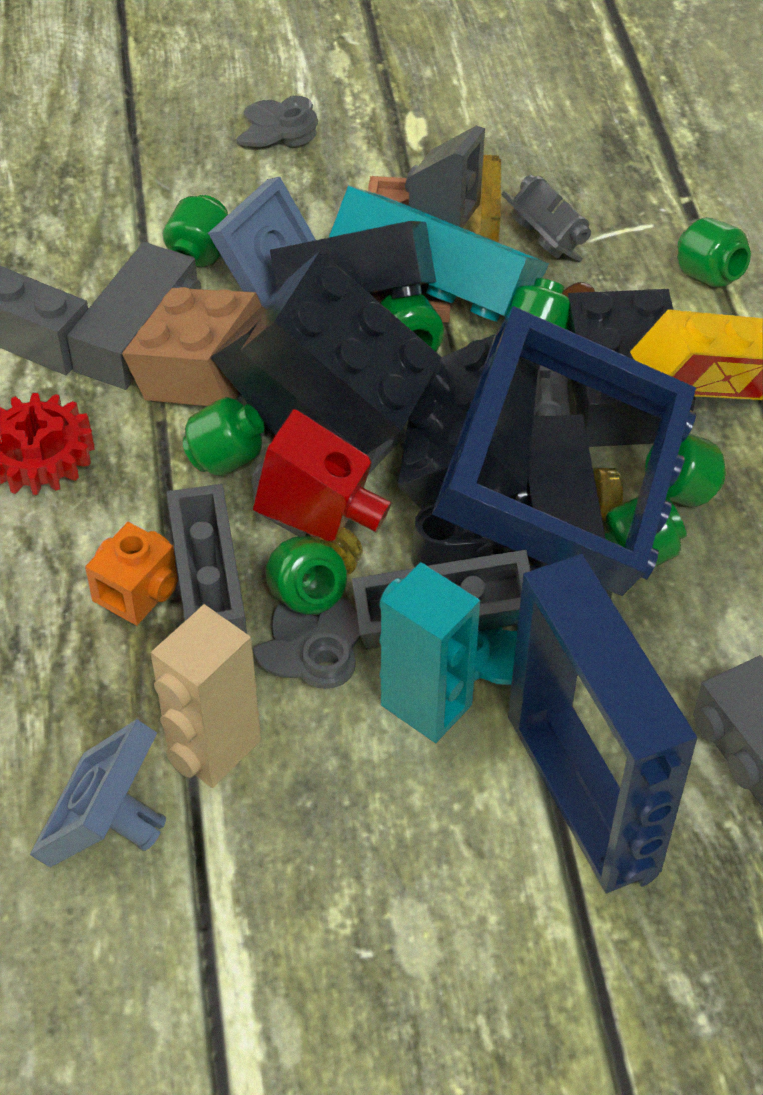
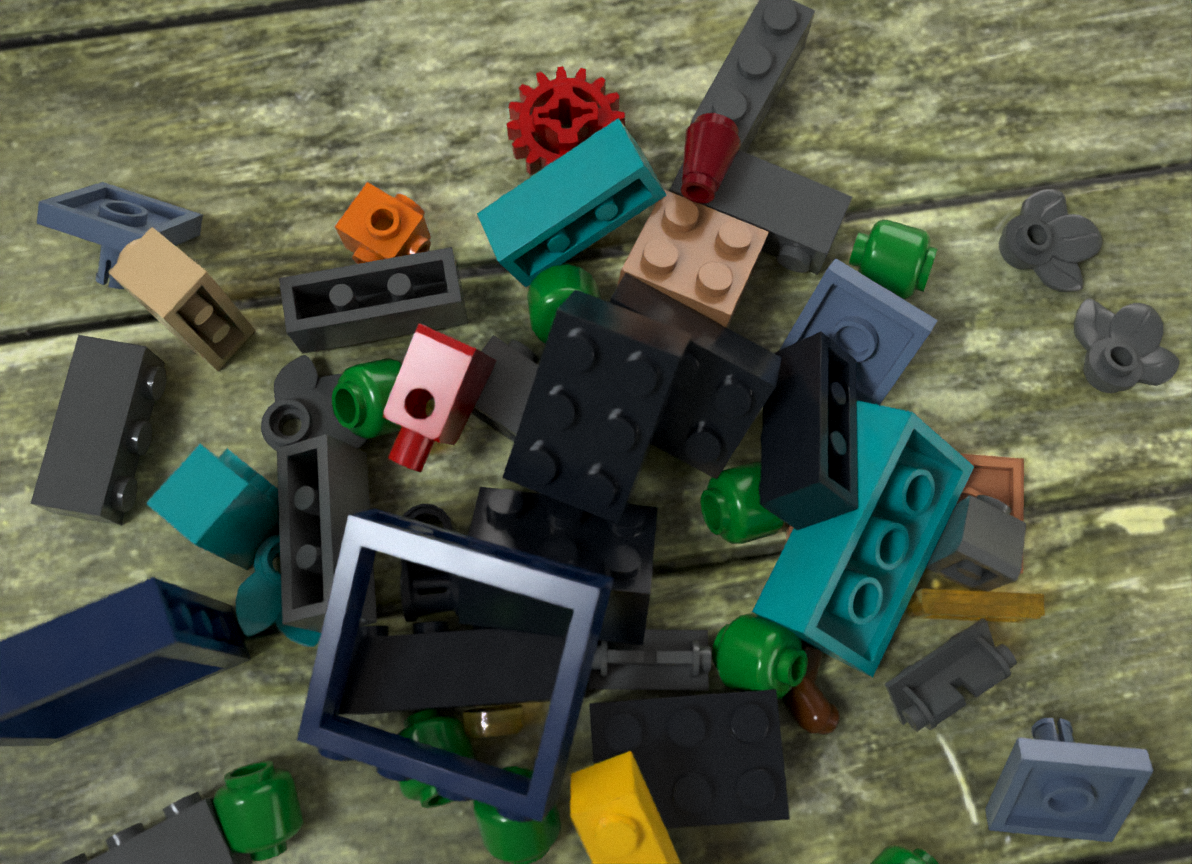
camera: 90 degrees right, 25 degrees up
none -> dark grey brick [30,335,167,526]
none -> green head [214,761,303,861]
none -> teal brick [477,118,667,288]
none -> dark red cone [681,113,741,203]
none -> sand blue tile [985,718,1153,842]
none -> dark grey plate [999,189,1103,292]

